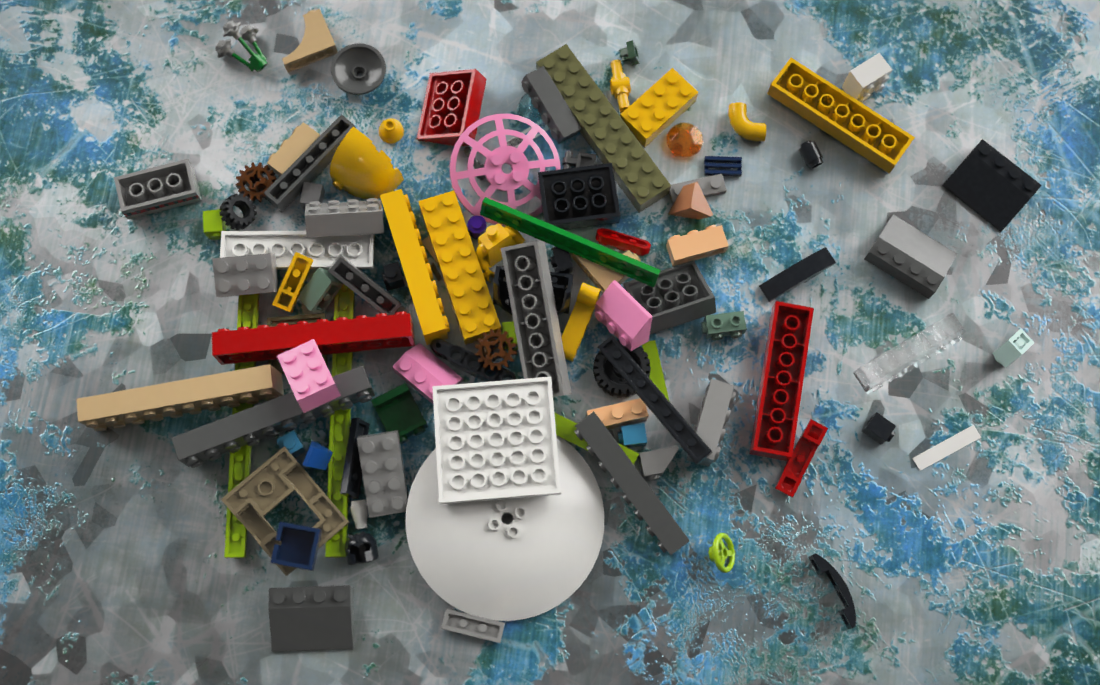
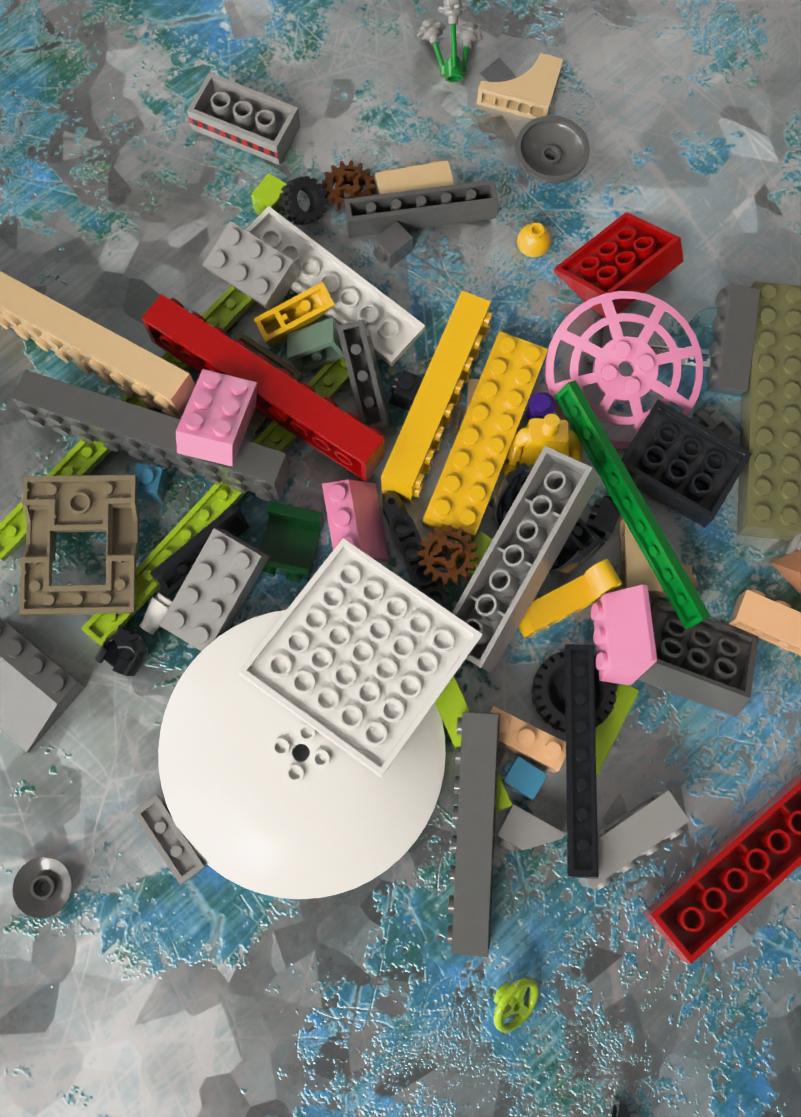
camera: 40 degrees right, 0 degrees up
dark blue piece [270,522,322,571] -> none
blue slope [302,440,333,470] -> none
light grey brick [305,198,384,238] -> none
yellow brick [330,127,404,199] -> none
red plate [595,228,651,256] -> none
sand green brick [701,311,747,341] -> none
red slope [775,419,828,498] -> none

